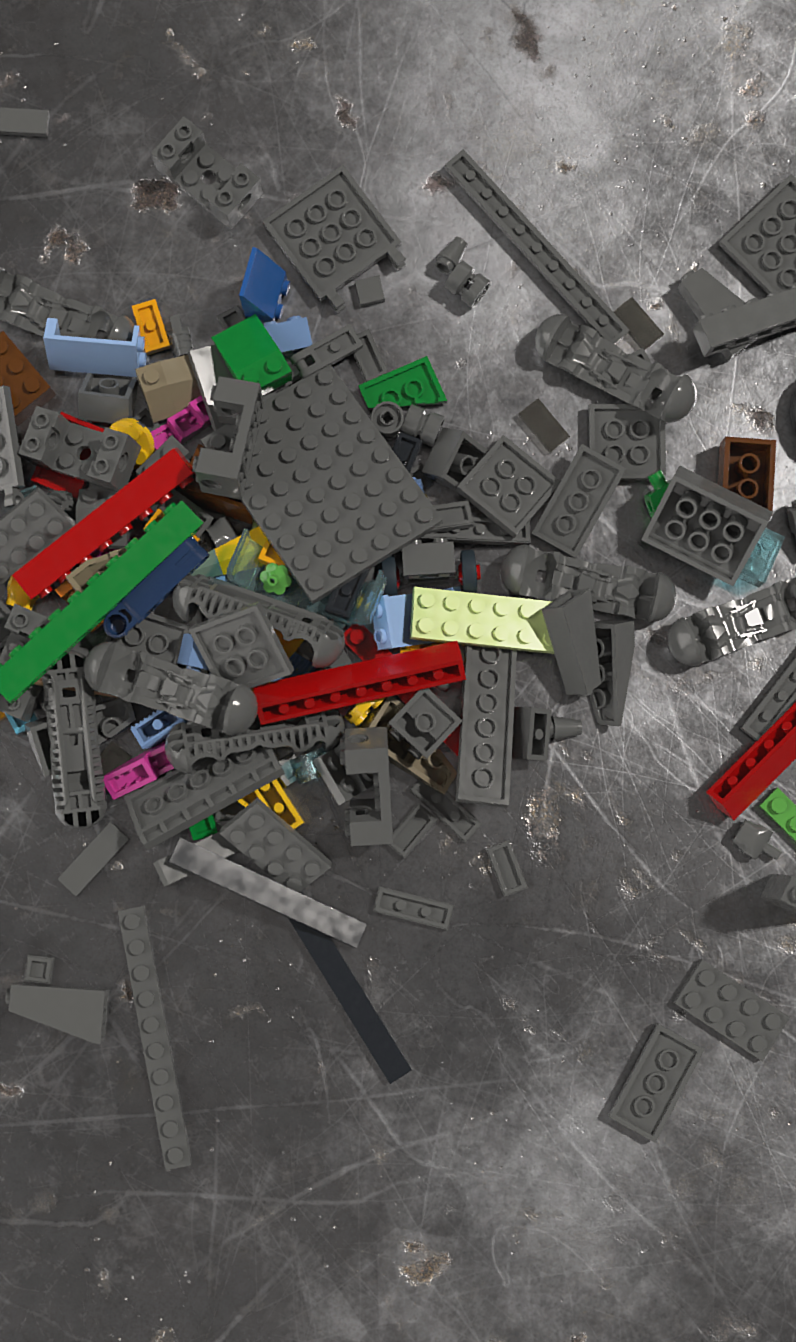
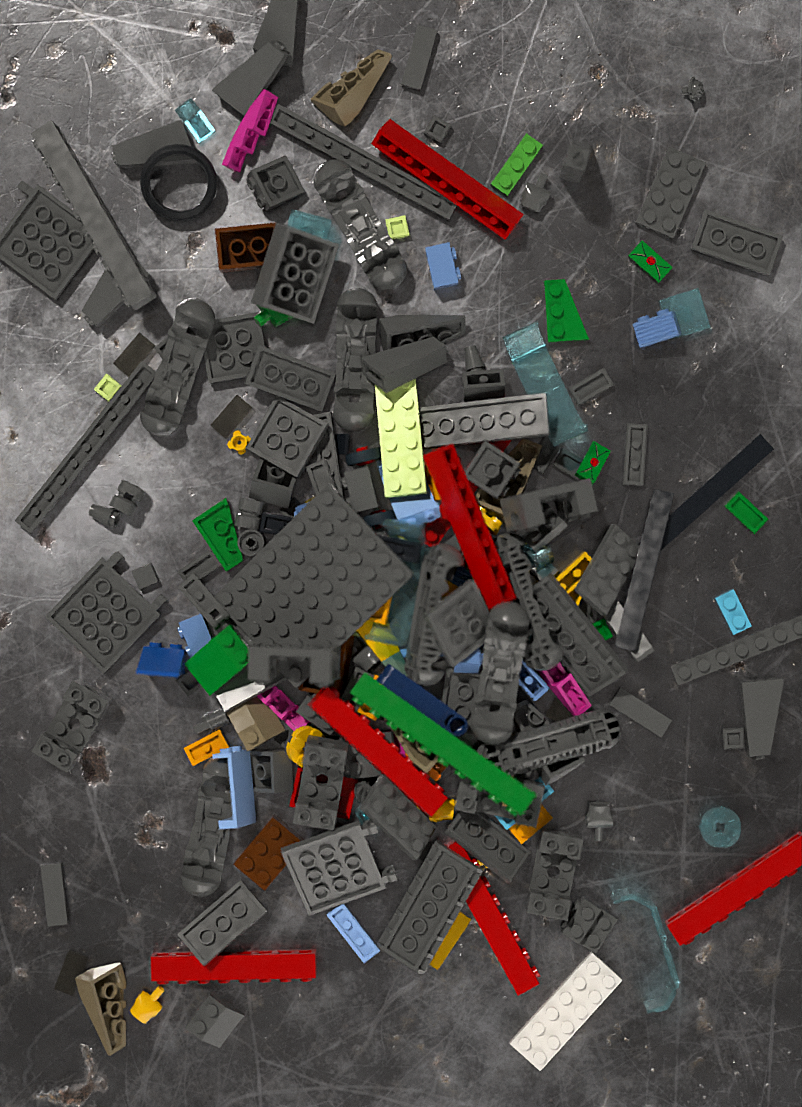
camera: 100 degrees left, 5 degrees up
bright green plant [260,563,292,595] -> none
none -> yellowish green tile [94,374,122,401]
none -> yellow plate [227,430,251,455]
none -> black slope [335,434,351,455]
none -> yellowish green tile [385,215,410,240]
none -> medium blue brick [425,242,461,290]
none -> clear light blue windscreen [502,322,588,447]
none -> green wing [544,279,589,343]
none -> green tile [574,441,611,485]
none -> green tile [628,240,673,283]
none -> medium blue brick [633,309,682,348]
none -> clear light blue plate [658,288,710,340]
none -> medium azure plate [714,589,752,635]
none -> green tile [724,491,769,534]

